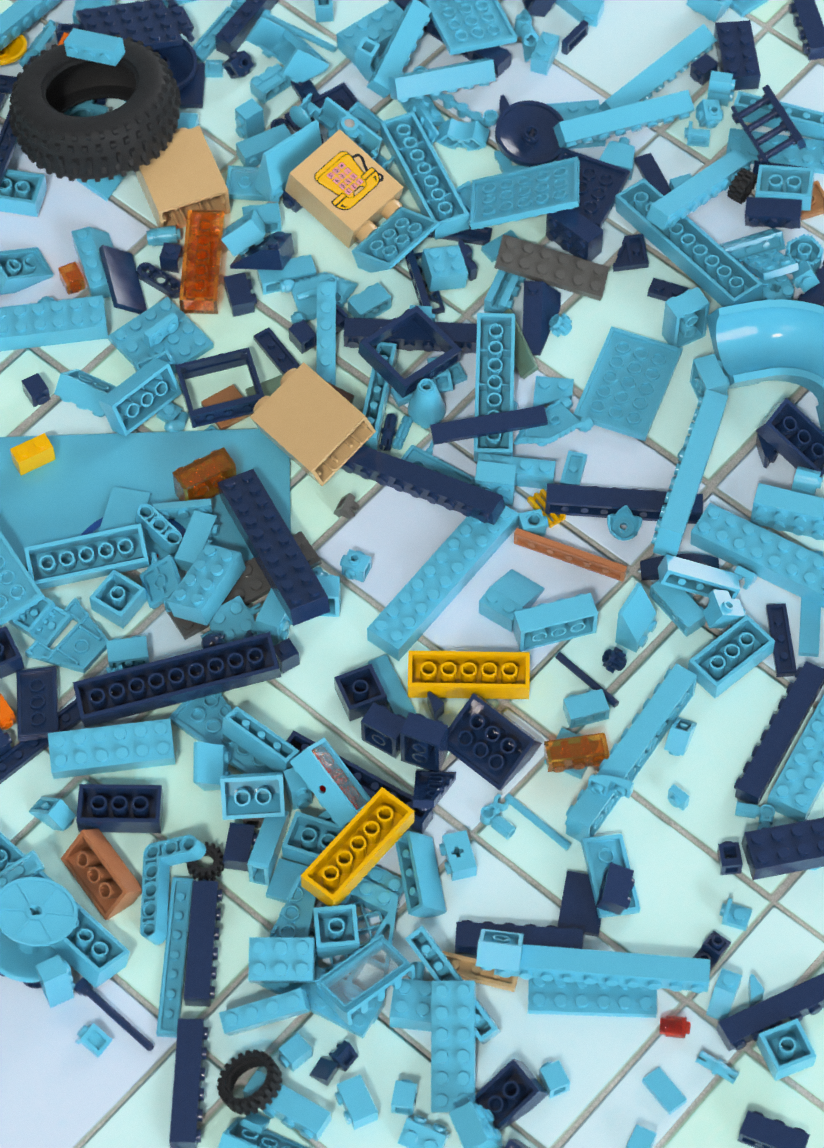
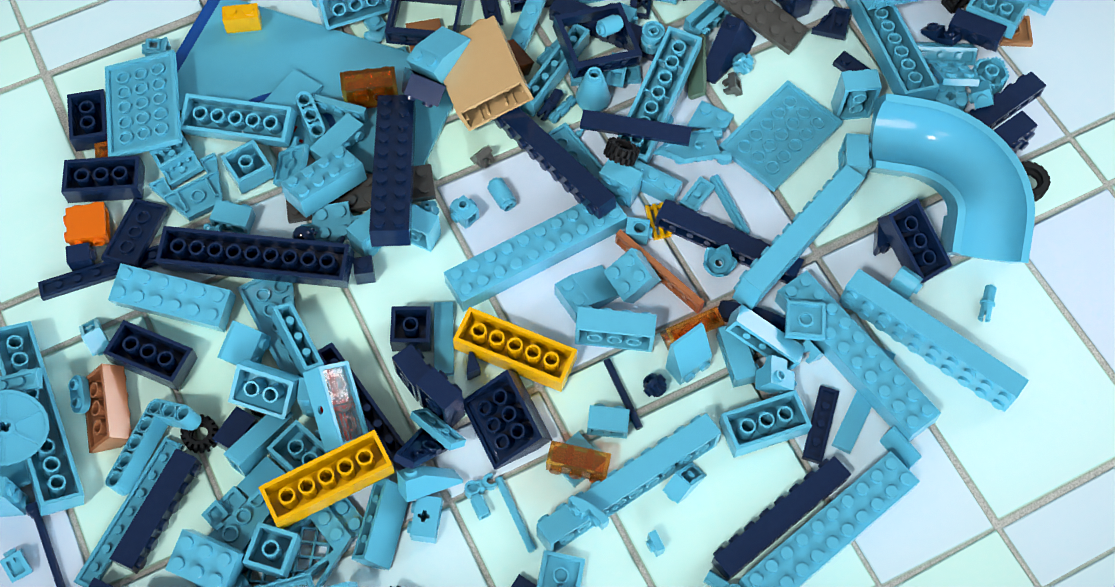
camera: 20 degrees right, 5 degrees up
none -> medium azure plate [68,375,91,414]
none -> medium azure slope [201,486,248,529]
none -> medium azure slope [397,465,463,502]
none -> dark blue slope [402,67,446,108]
none -> medium azure slope [406,26,471,84]
none -> medium azure plate [410,407,466,451]
none -> medium azure head [487,177,517,211]
none -> medium azure axle [536,39,559,66]
none -> medium azure brick [596,14,623,38]
none -> black tyre [603,137,640,166]
none -> medium azure brick [603,248,661,304]
none -> medium azure wheel [640,21,665,54]
none -> clear orange brick [660,306,725,350]
none -> medium azure axle [710,174,750,235]
none -> dark grey tile [722,72,743,97]
none -> medium azure tile [785,300,826,341]
none -> dark blue slope [921,23,961,46]

